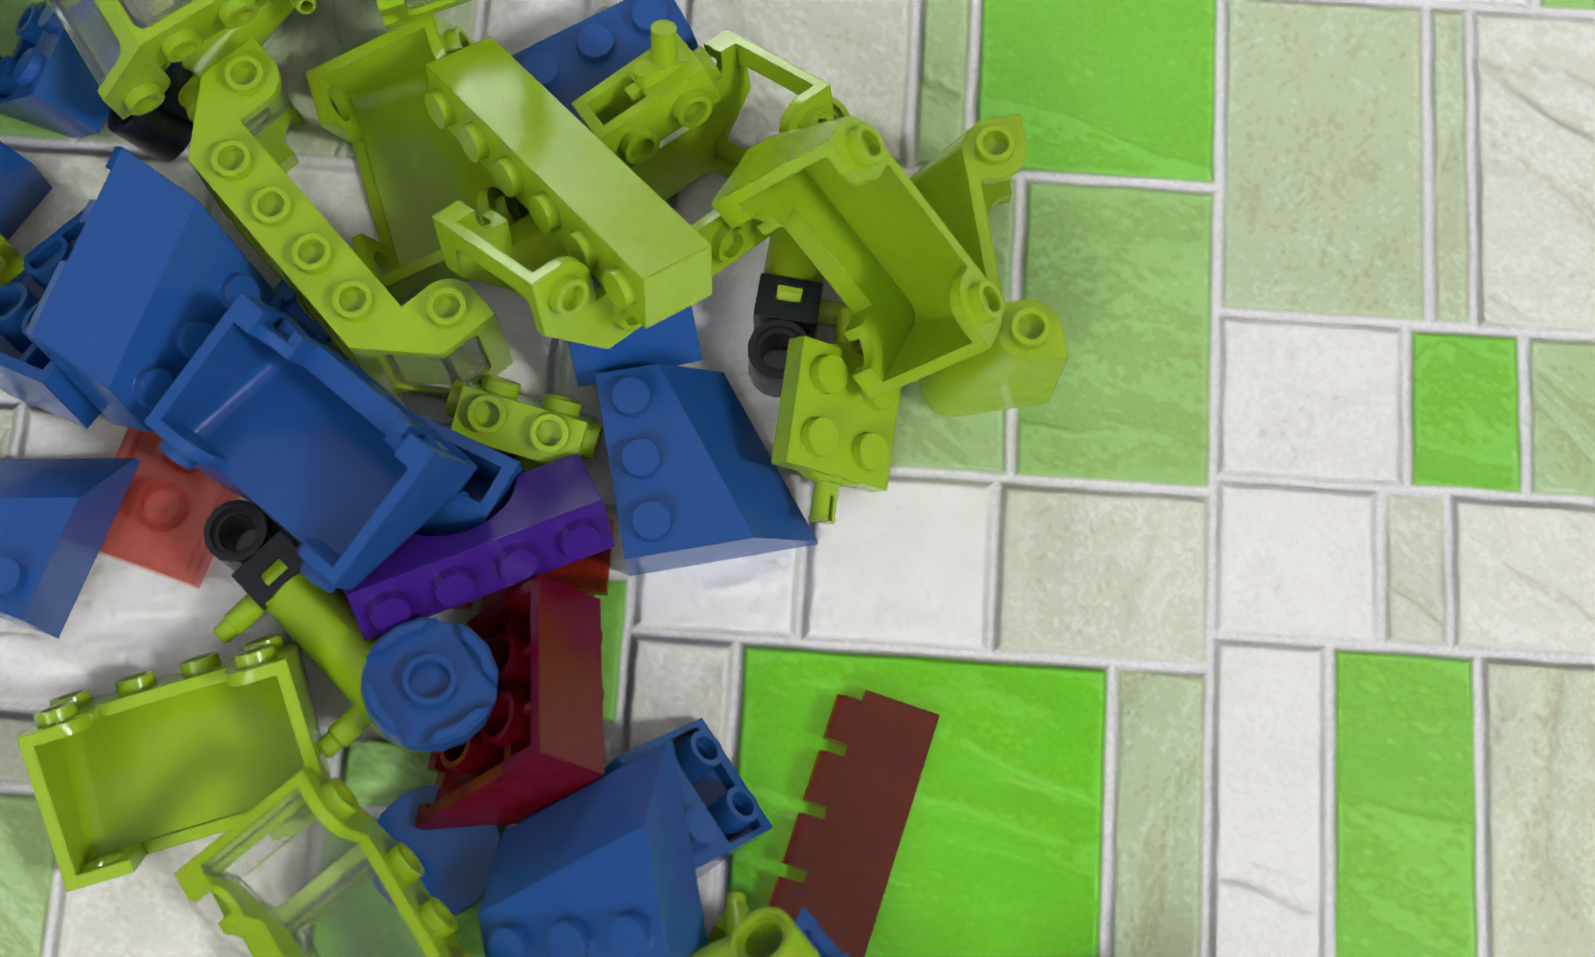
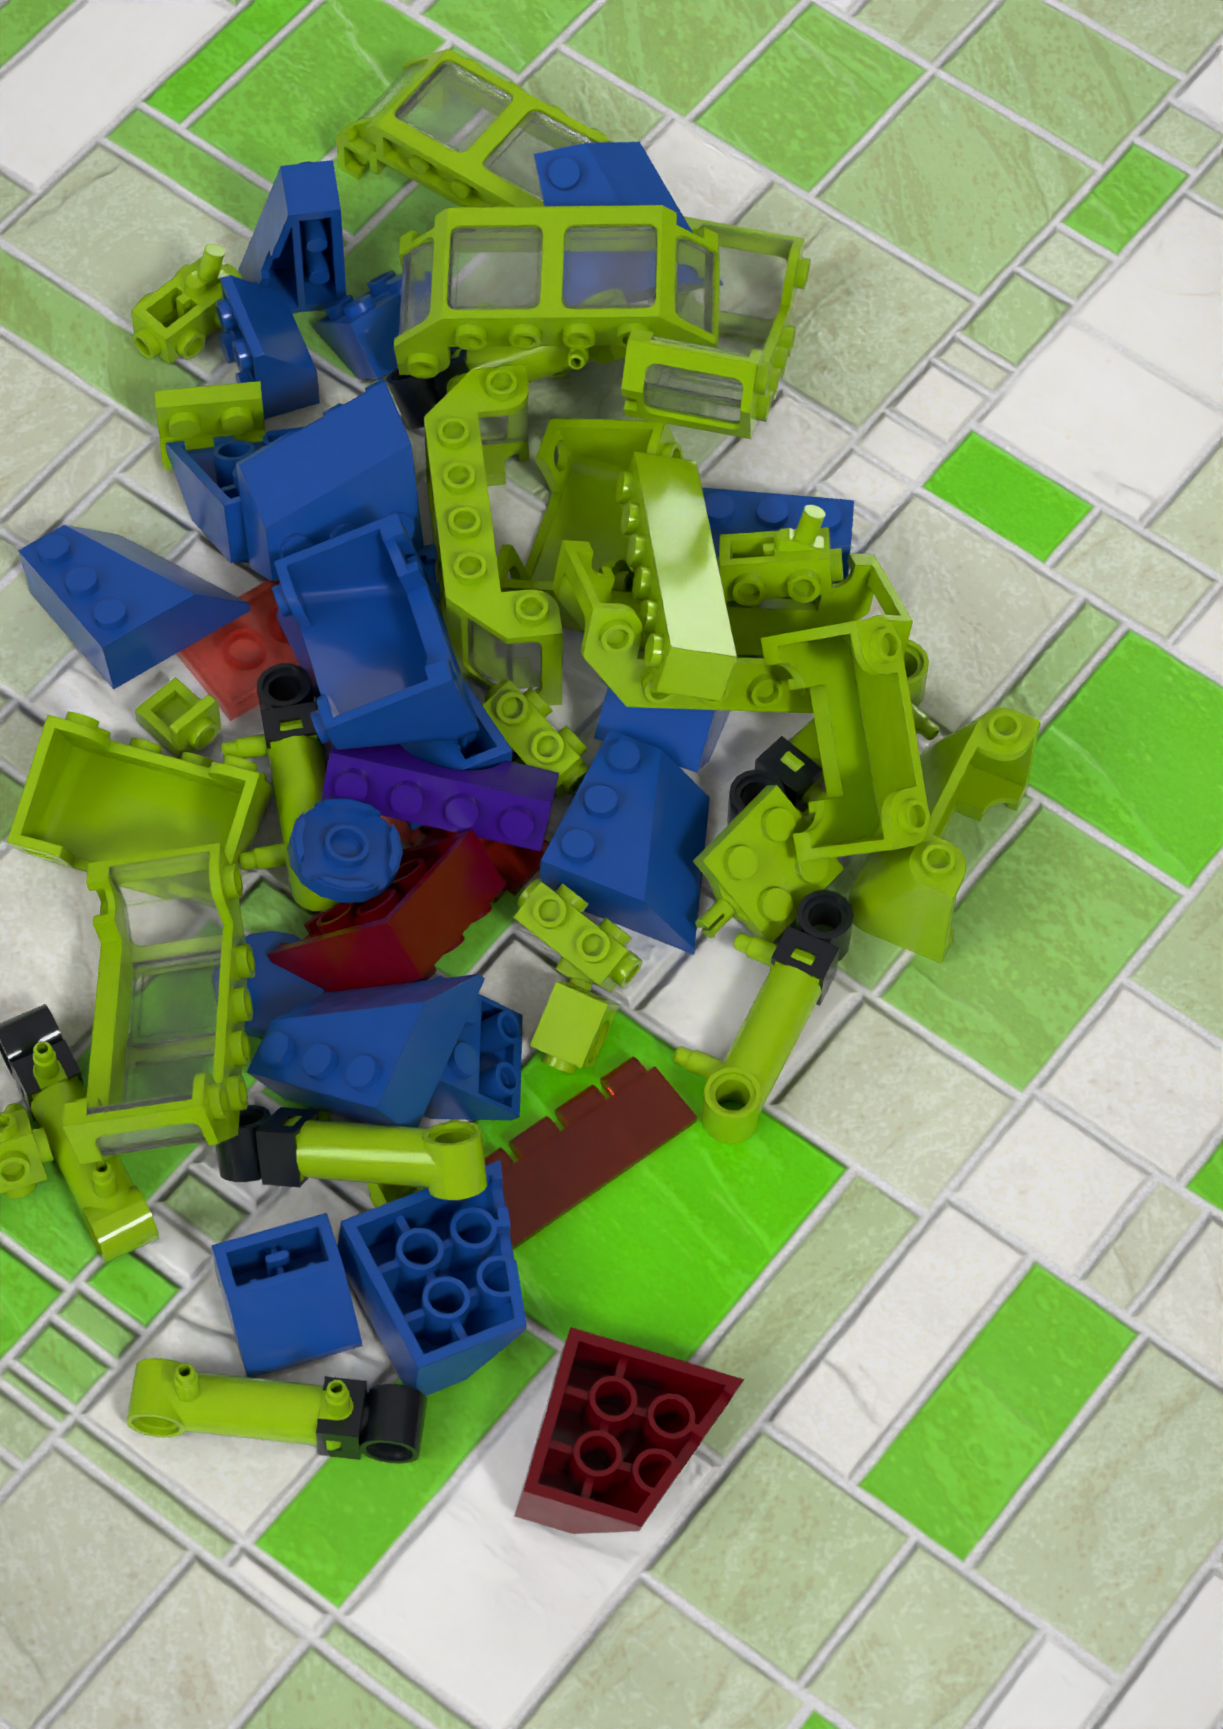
camera: 35 degrees right, 15 degrees down
none -> lime bracket [135,677,221,759]
none -> lime brick [513,879,643,993]
none -> lime brick [530,982,620,1074]
none -> lime piece [673,890,854,1144]

